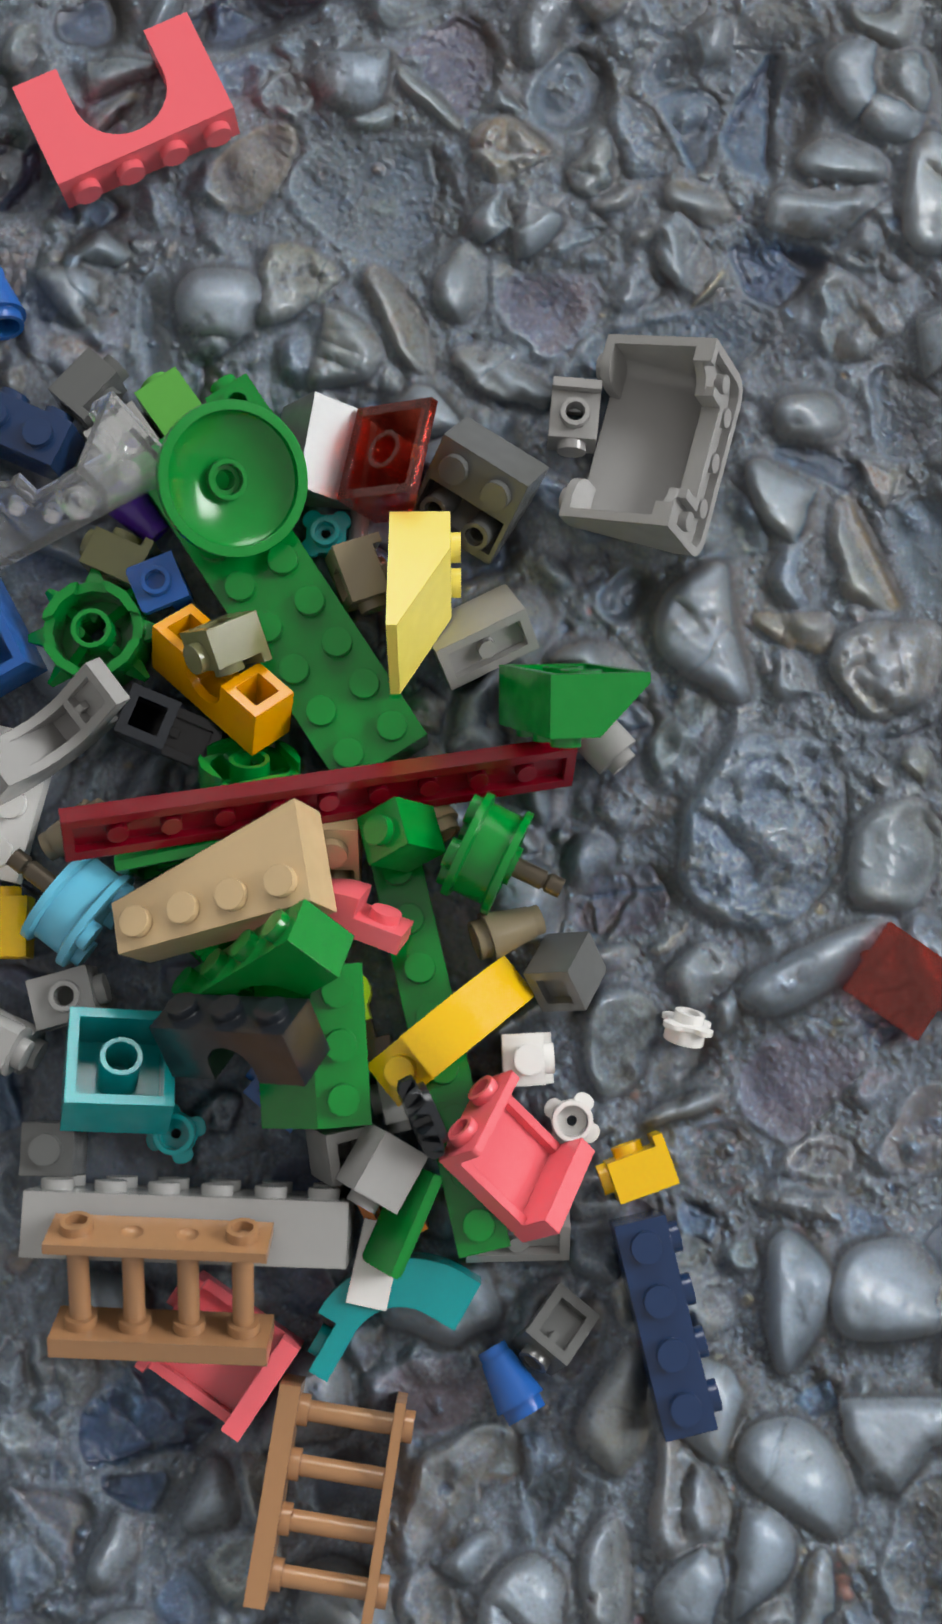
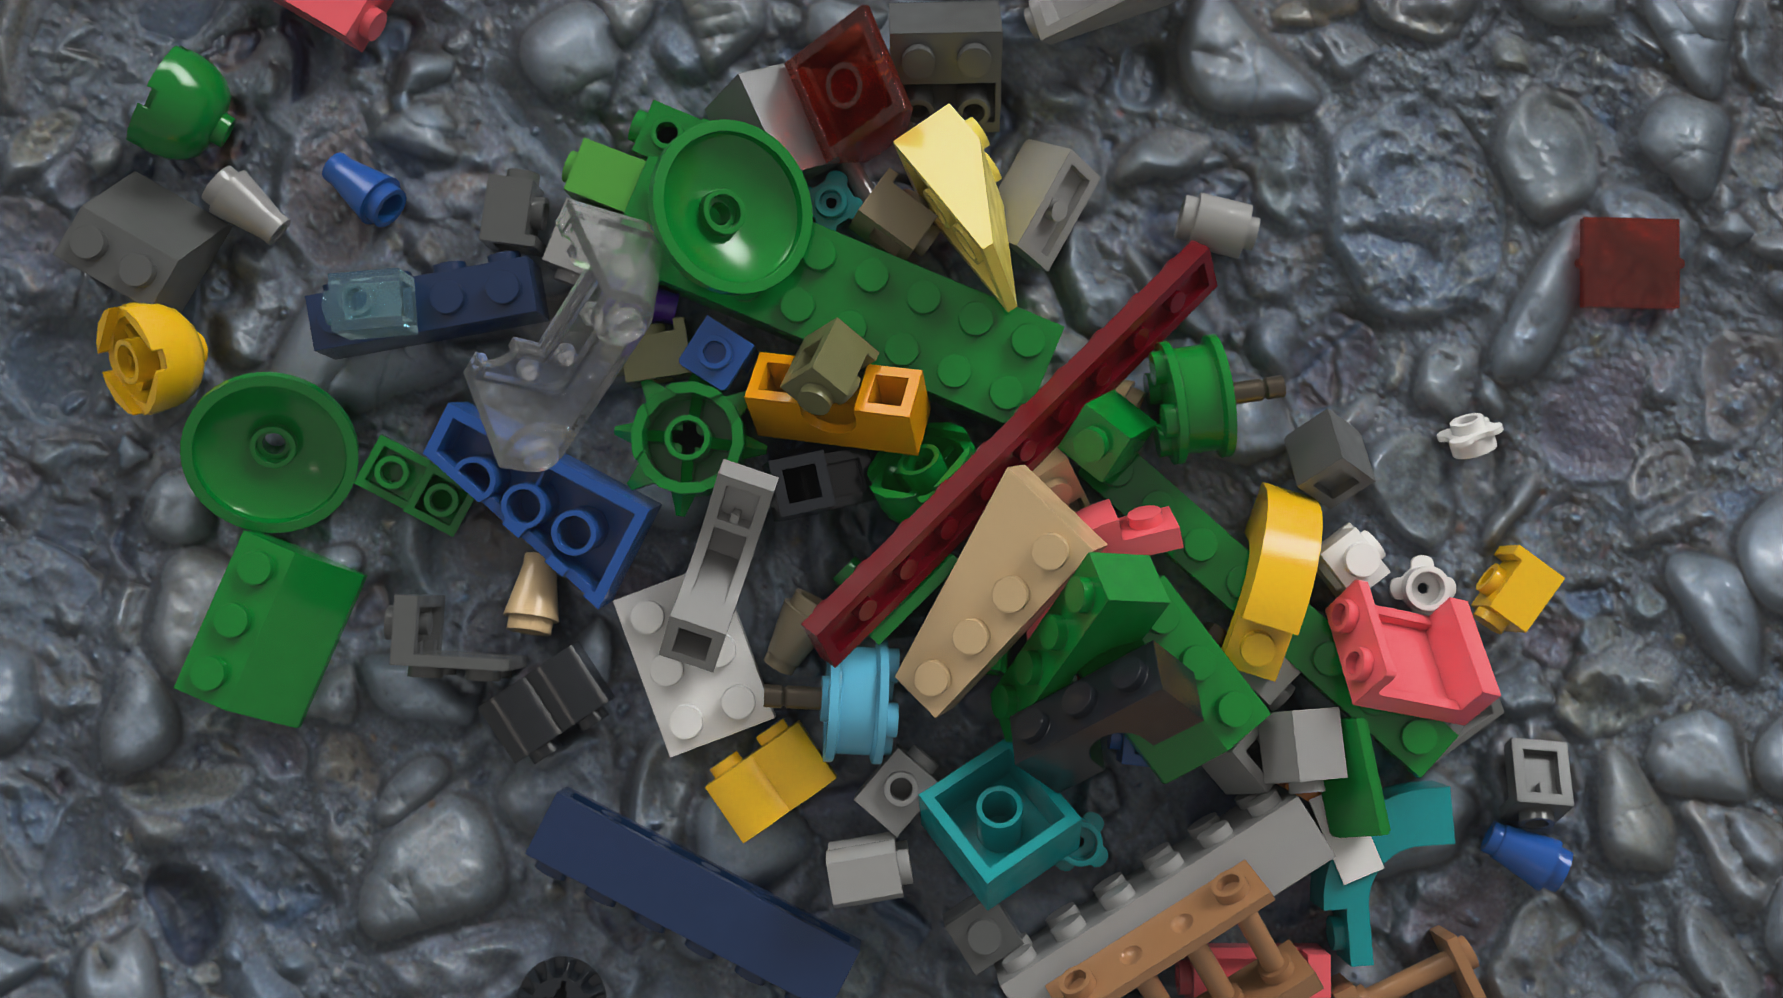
camera: 35 degrees left, 5 degrees up
black gear [397,1074,449,1160] -> none
dark tan cone [467,905,546,961] -> none
green slope [499,663,651,748] -> none
dark blue brick [609,1208,723,1442] -> none

